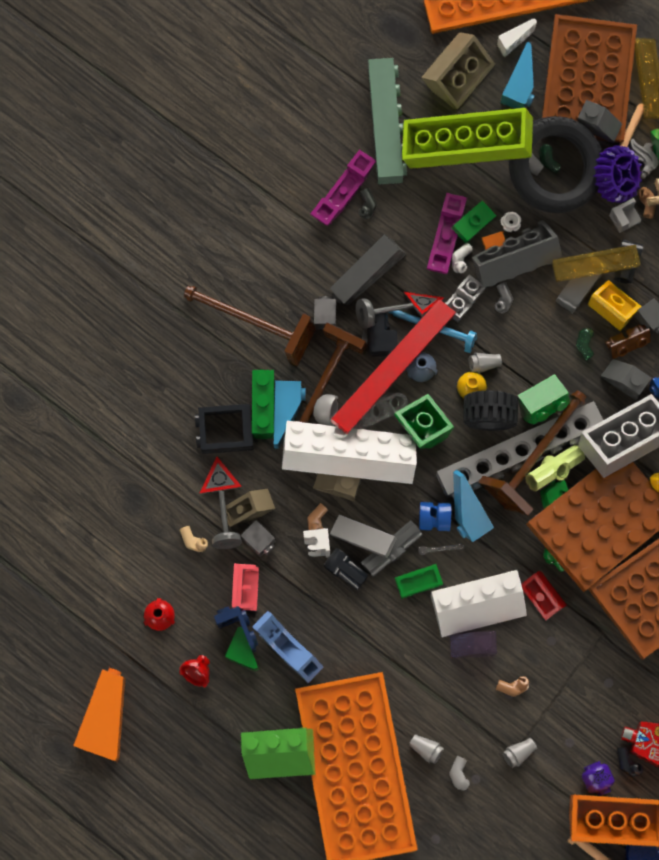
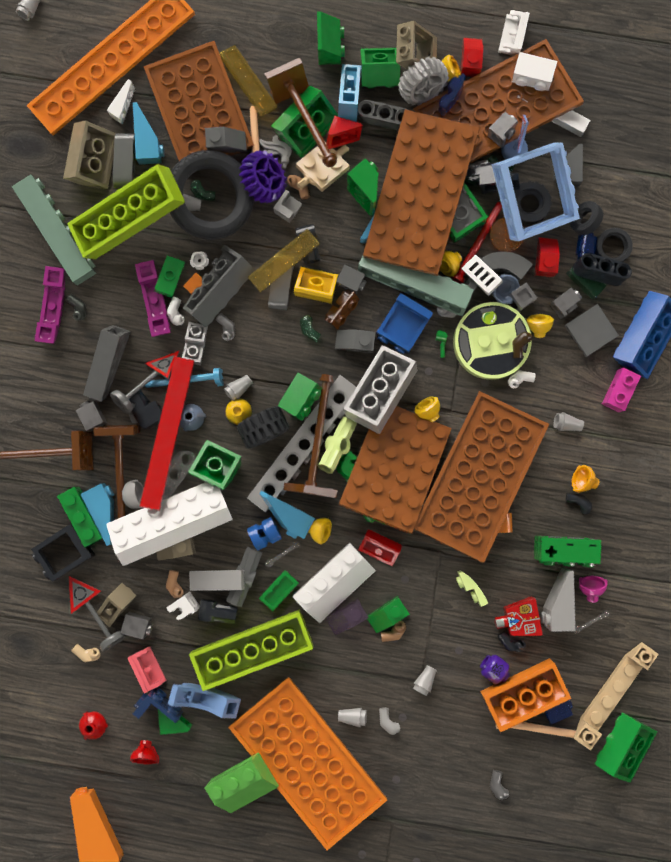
camera: 30 degrees left, 10 degrees up
none -> dark grey beam [113,133,136,188]
none -> lime brick [189,609,314,691]
none -> yellow brick [308,518,332,544]
none -> green slope [366,595,409,633]
none -> yellowish green slope [456,570,488,607]

